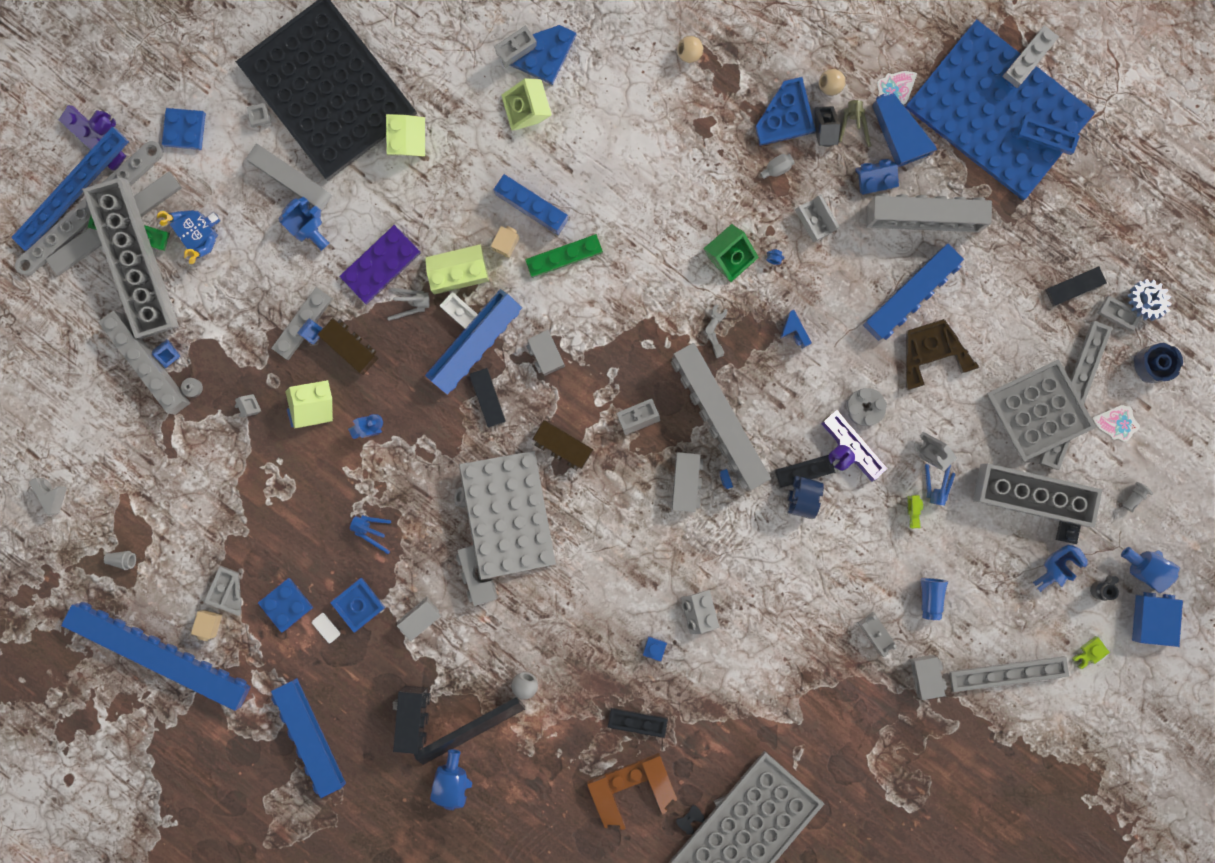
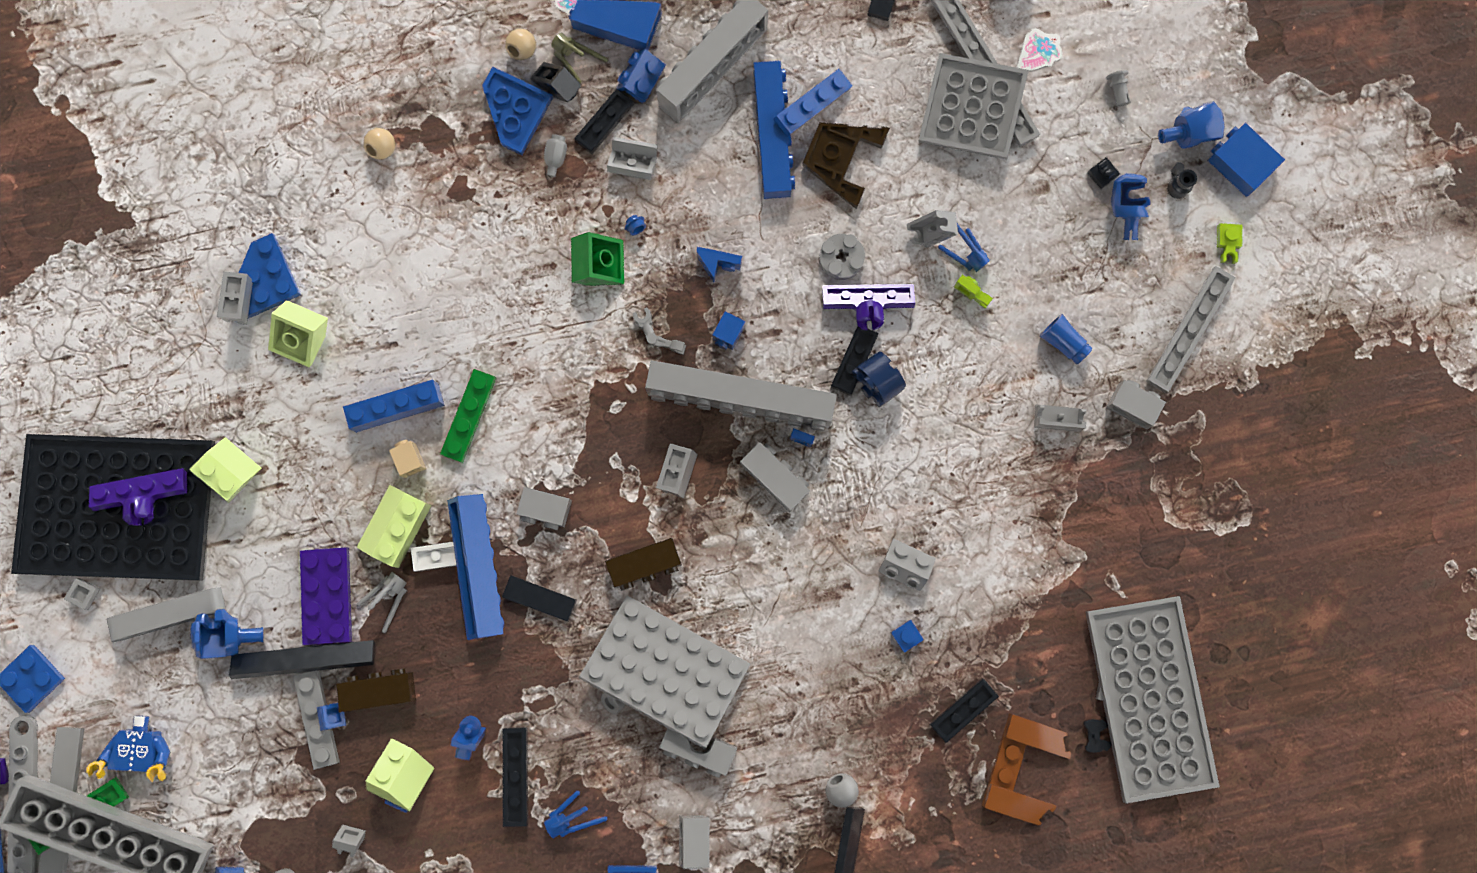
camera: 55 degrees left, 5 degrees down
light grey brick [973,463,1103,528] -> none
none -> dark purple plate [89,468,187,526]
none -> black tile [229,640,376,680]
none -> black plate [502,727,528,827]
none -> black tile [574,88,634,154]
none -> blue brick [712,311,746,350]
none -> plate [774,69,853,137]

